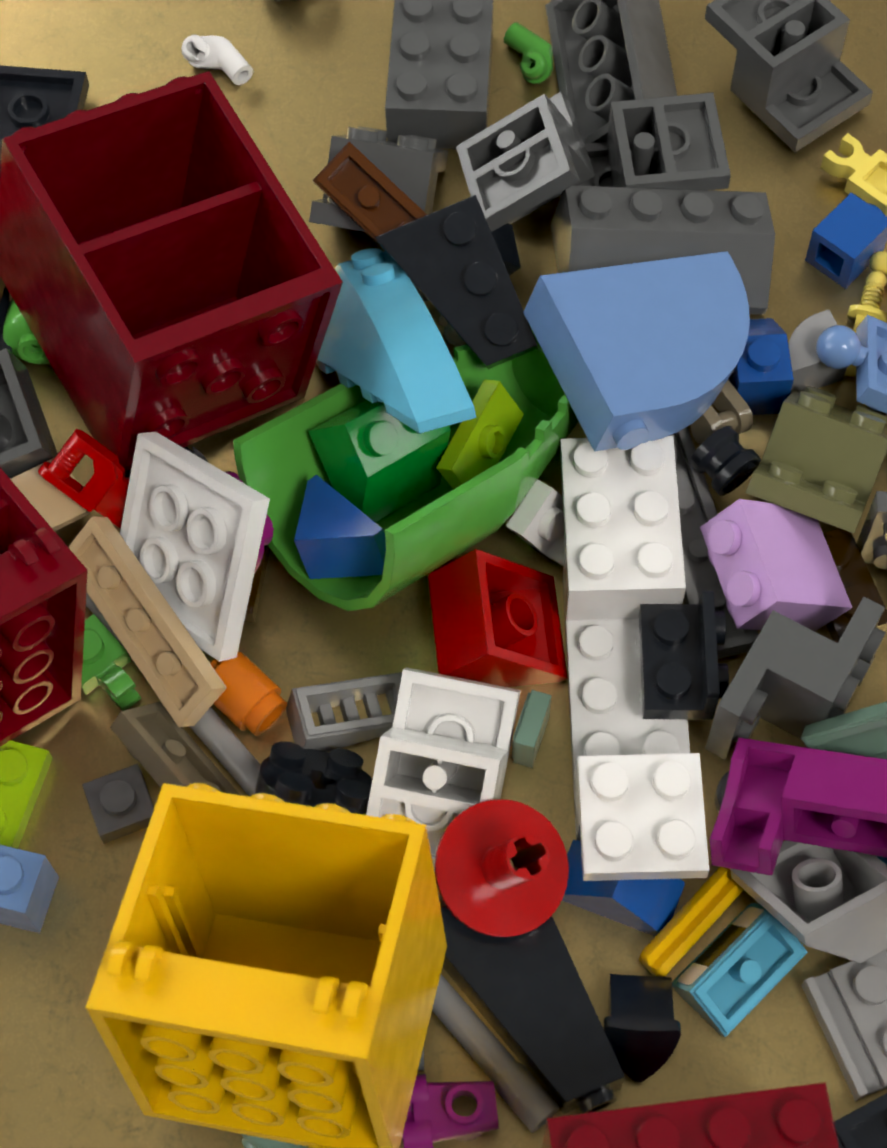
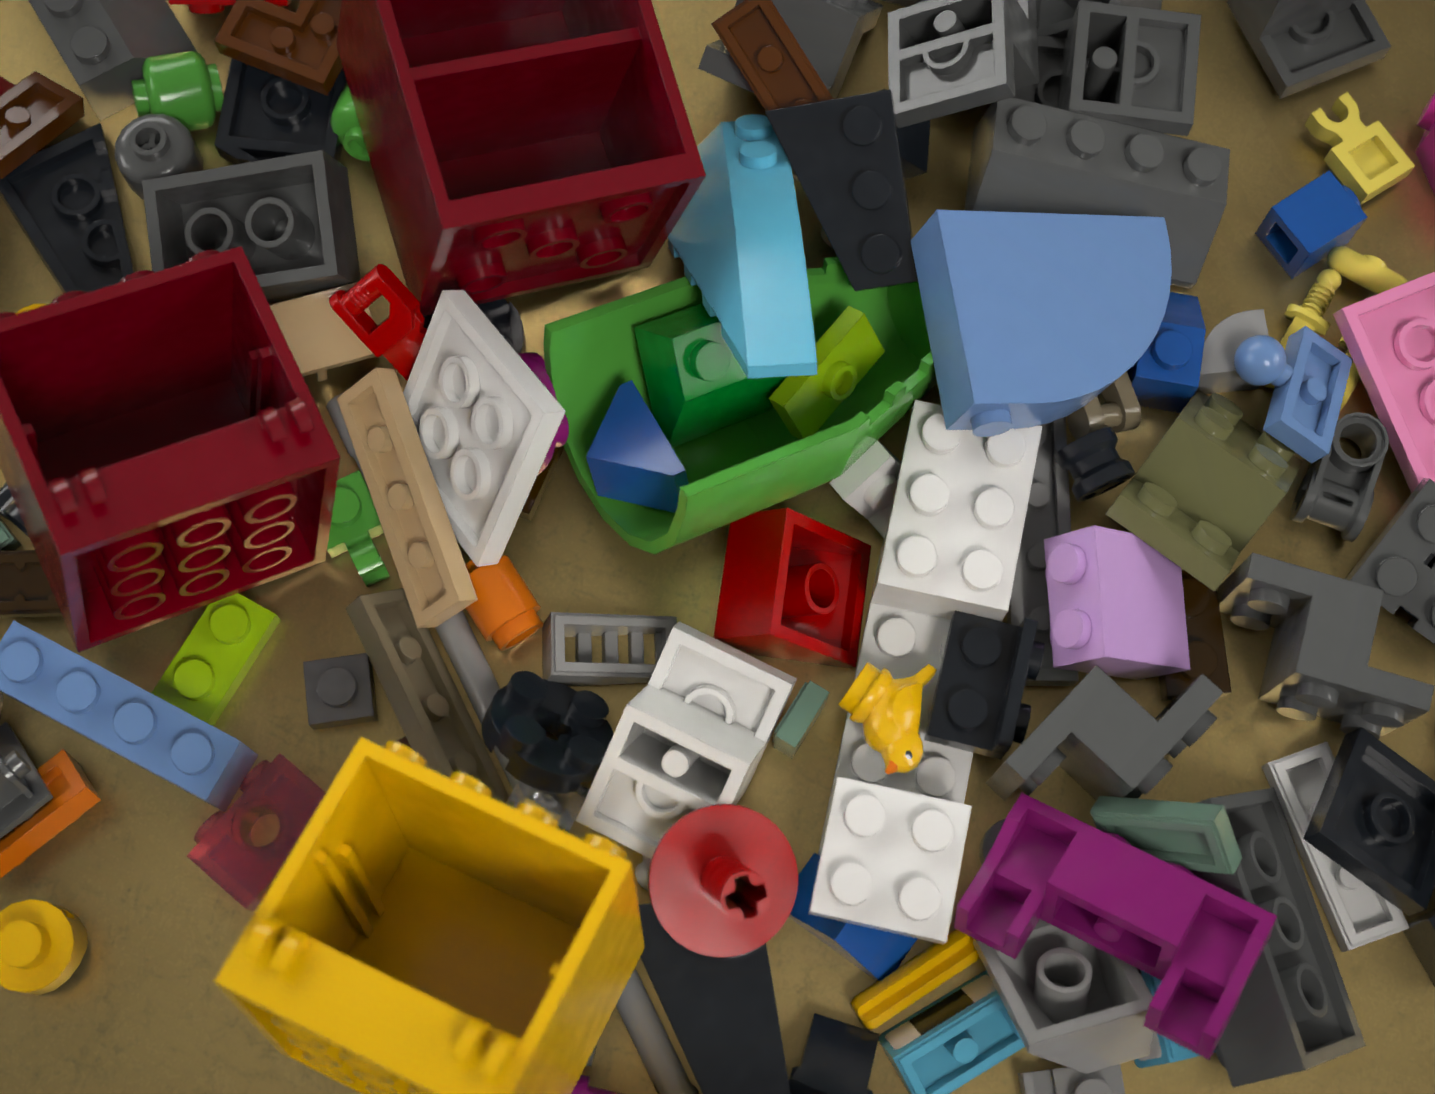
camera: 10 degrees right, 10 degrees up
none -> clear pink brick [187,753,326,913]
none -> yellow animal [838,662,937,775]

